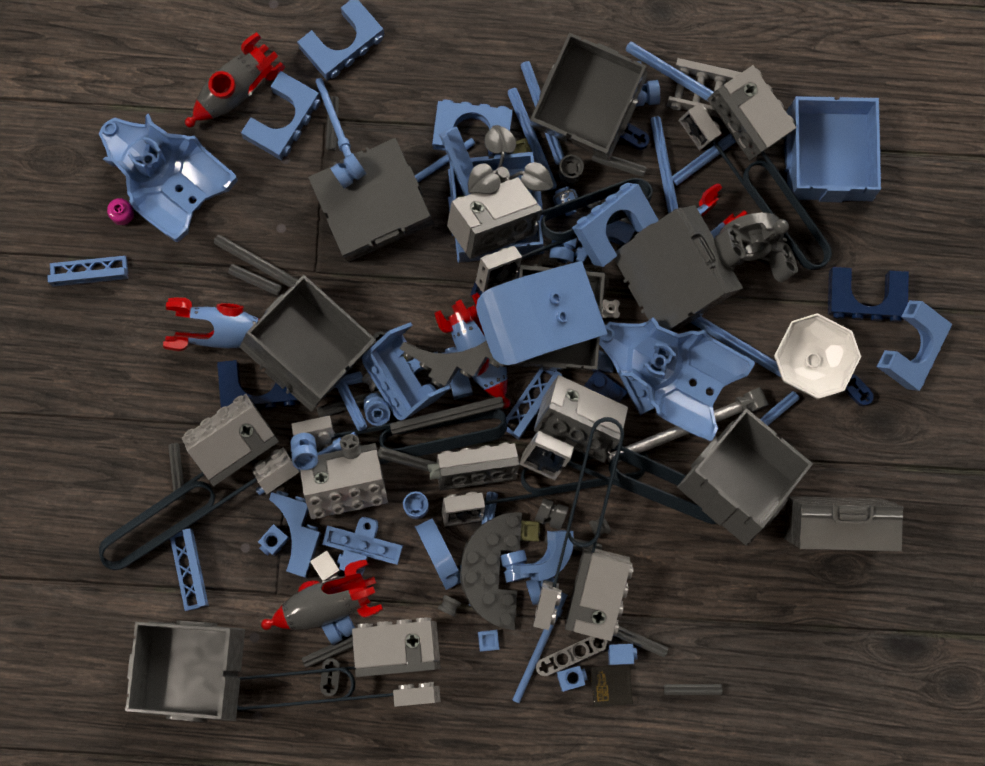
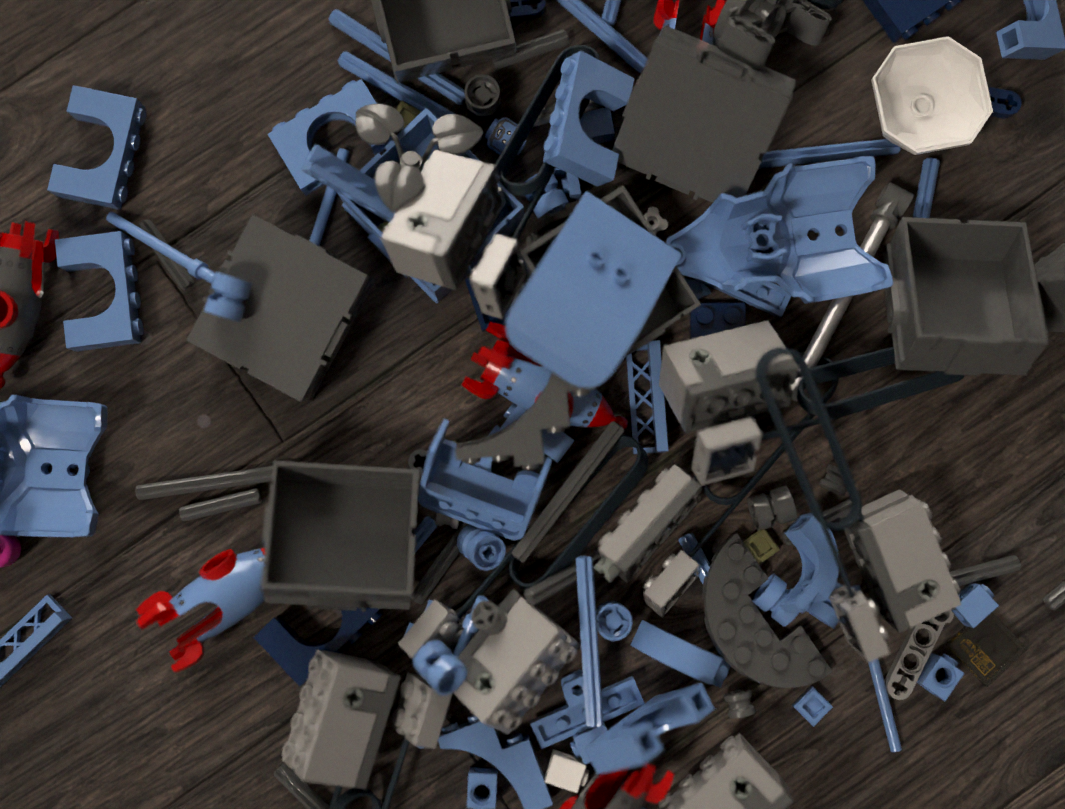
camera: 35 degrees left, 5 degrees up
medium blue axle [337,382,367,431] -> none
none -> medium blue axle [576,556,603,728]
none -> medium blue arch [585,683,715,774]

